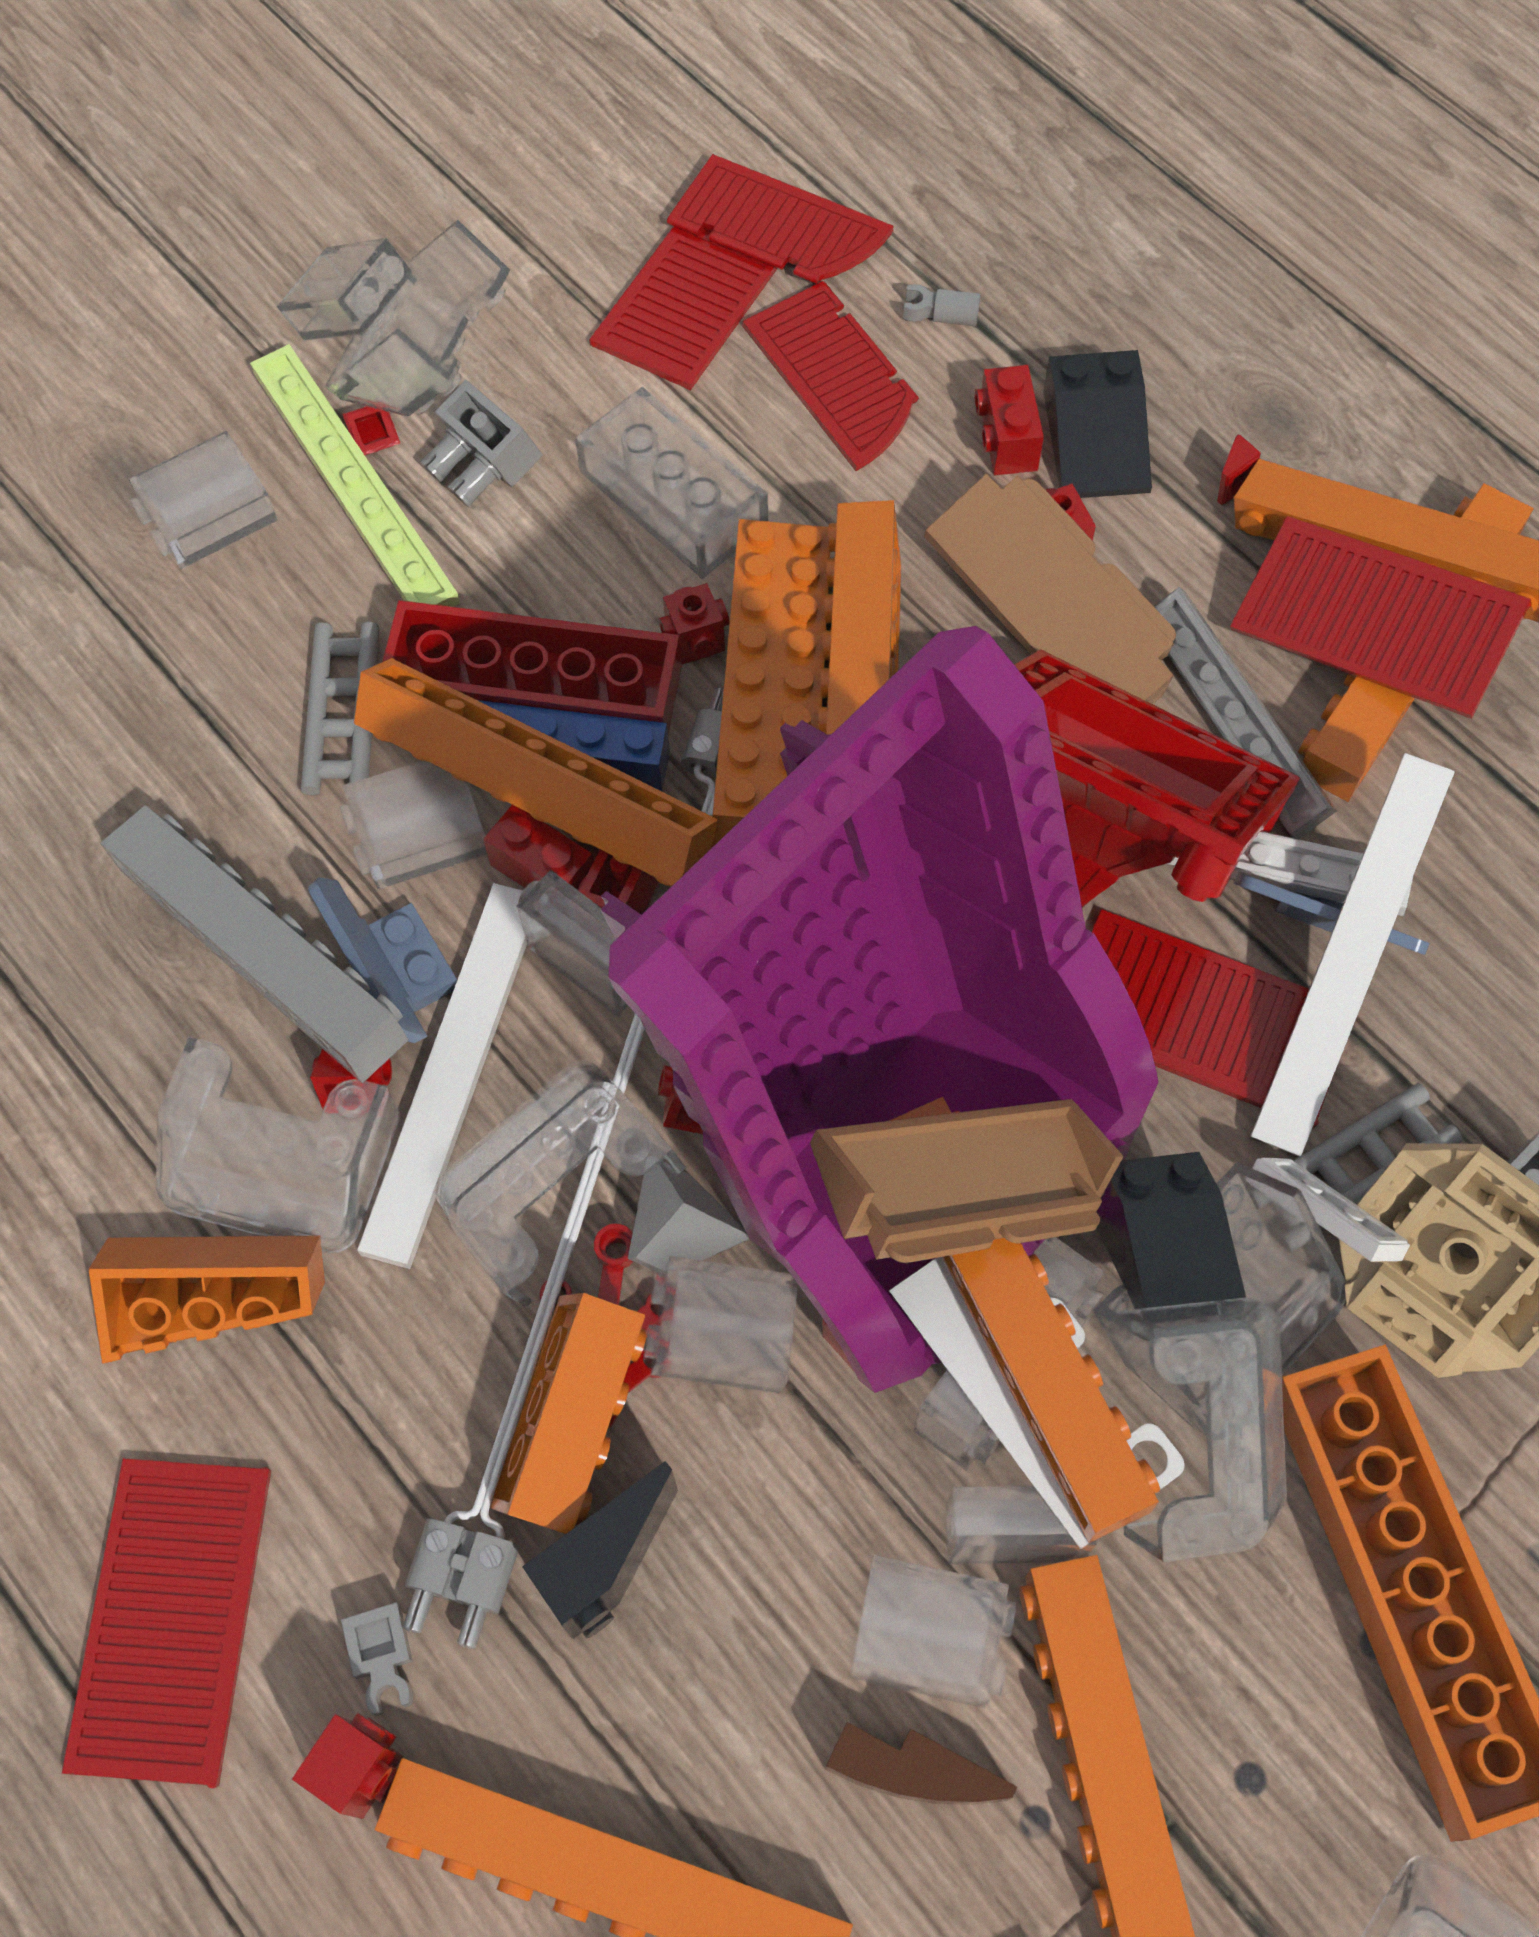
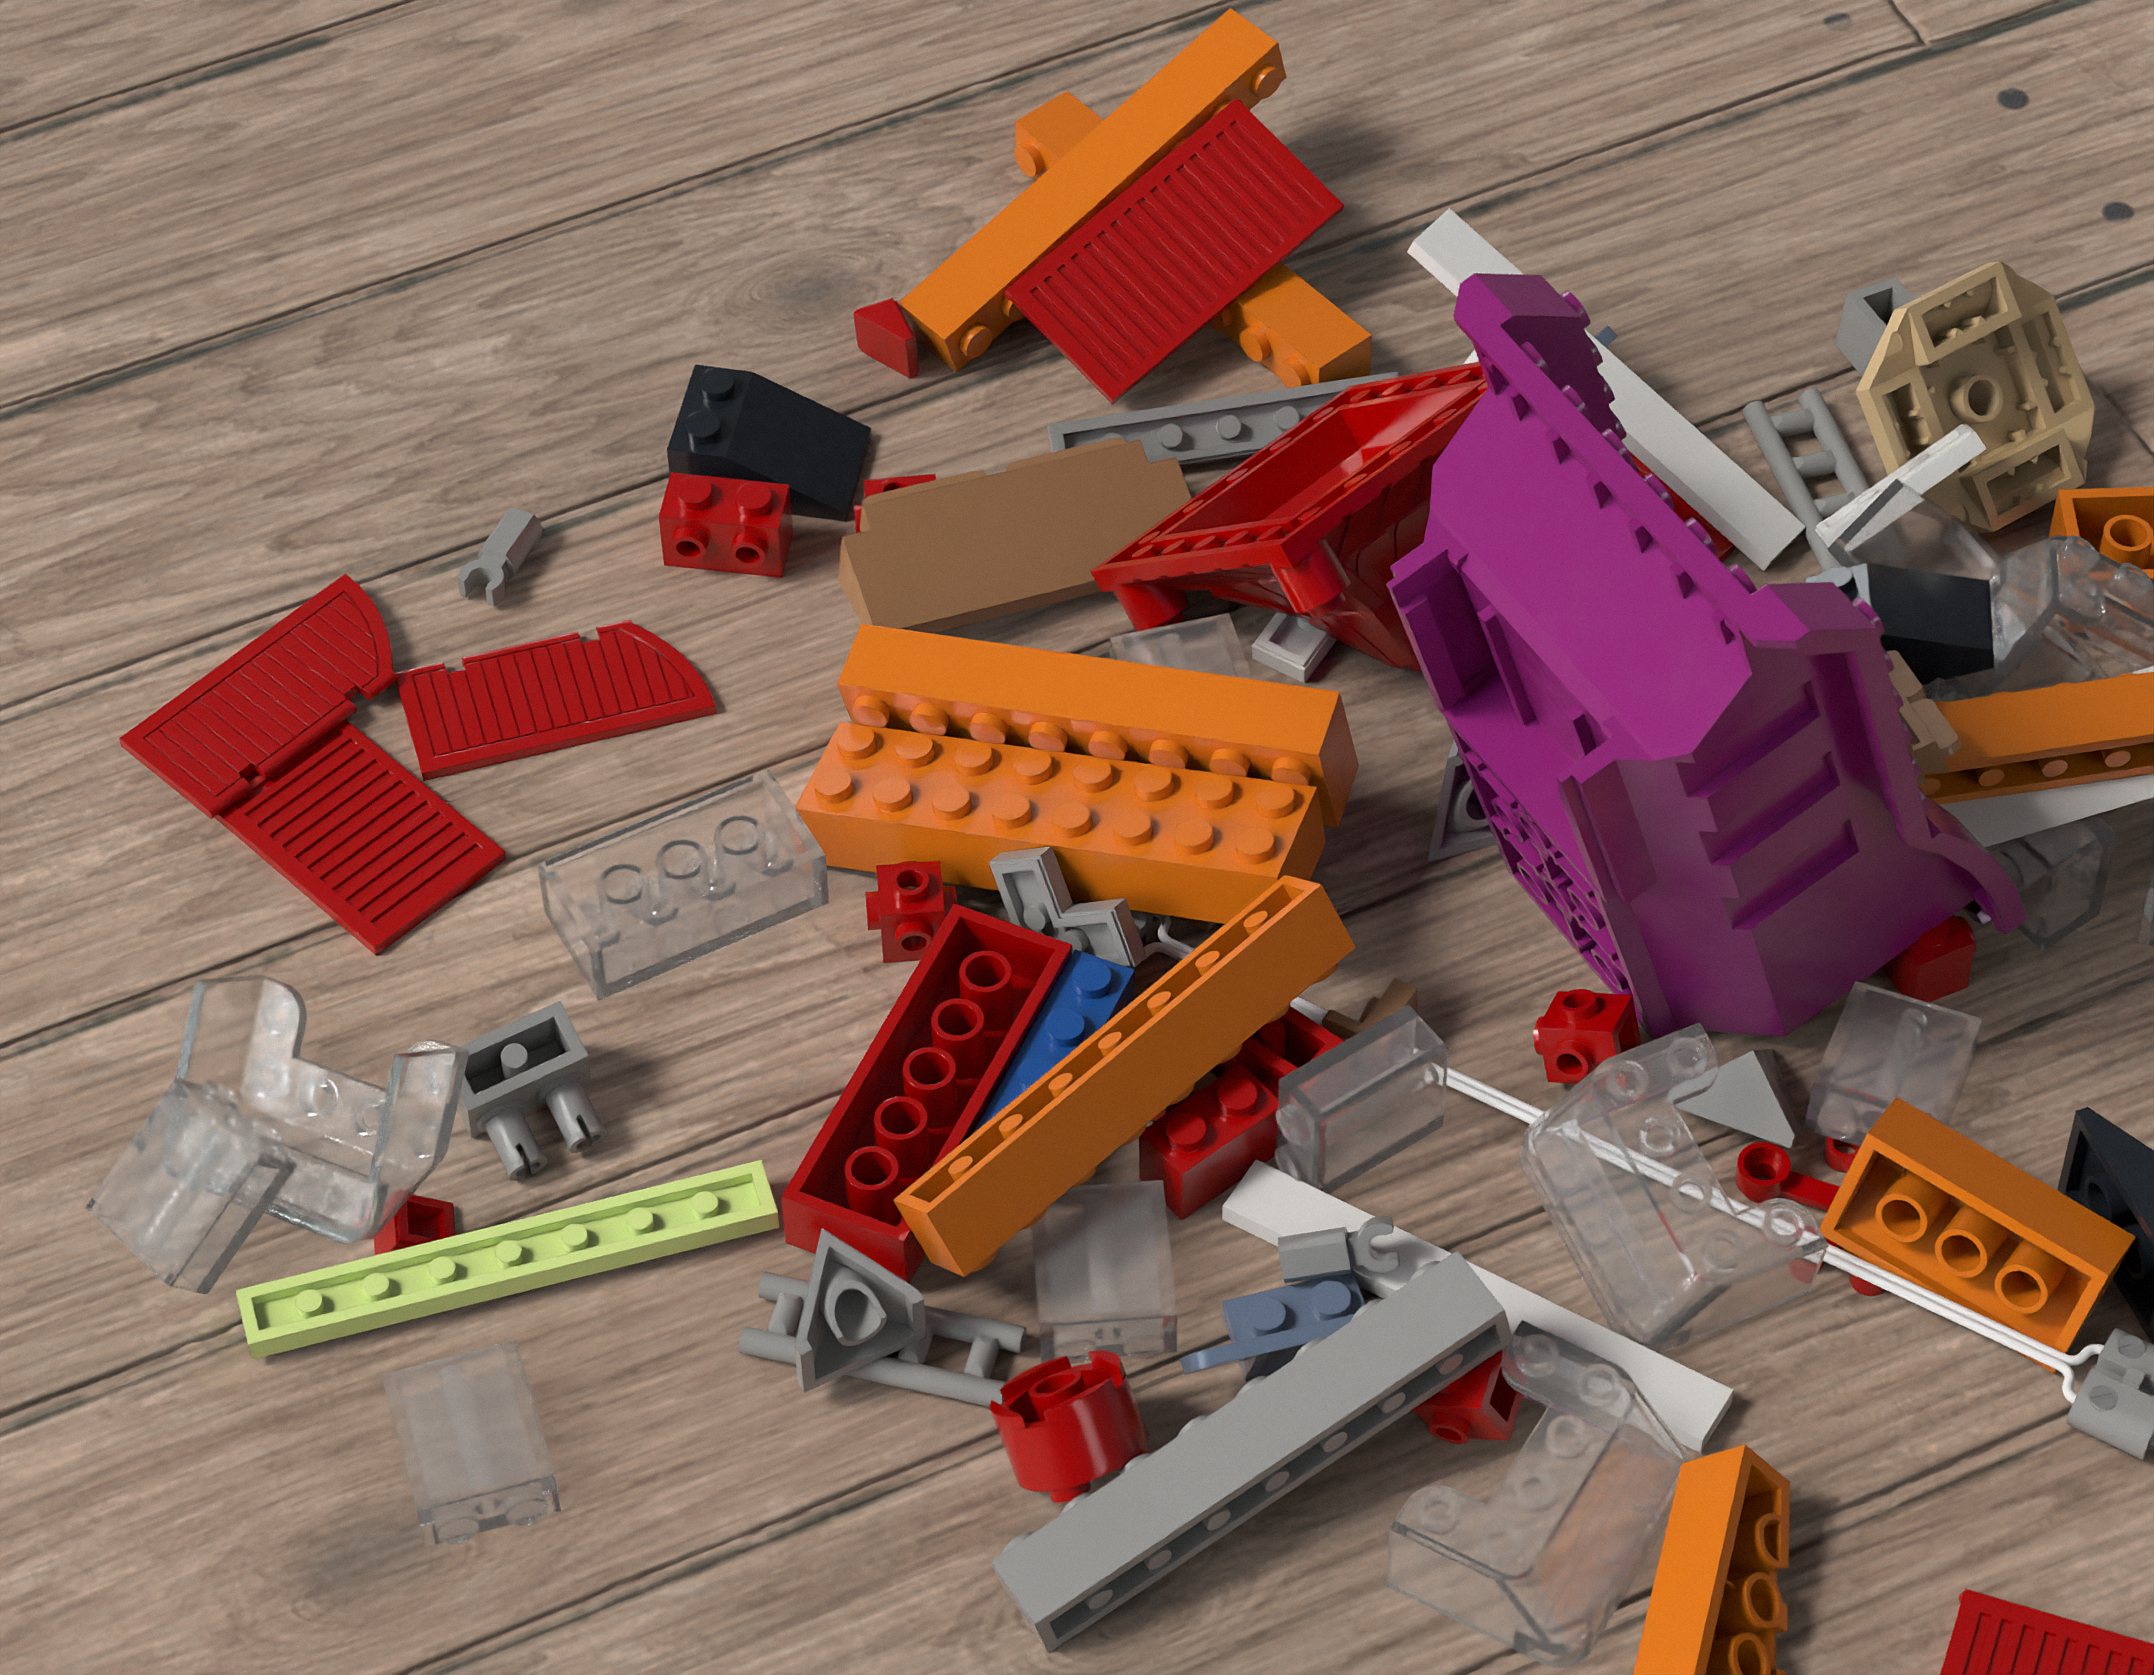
camera: 75 degrees left, 15 degrees down
none -> light grey slope [794,1228,926,1393]
none -> light grey tile [989,846,1147,967]
none -> red brick [989,1350,1150,1503]
none -> light grey bar [1278,1216,1400,1283]

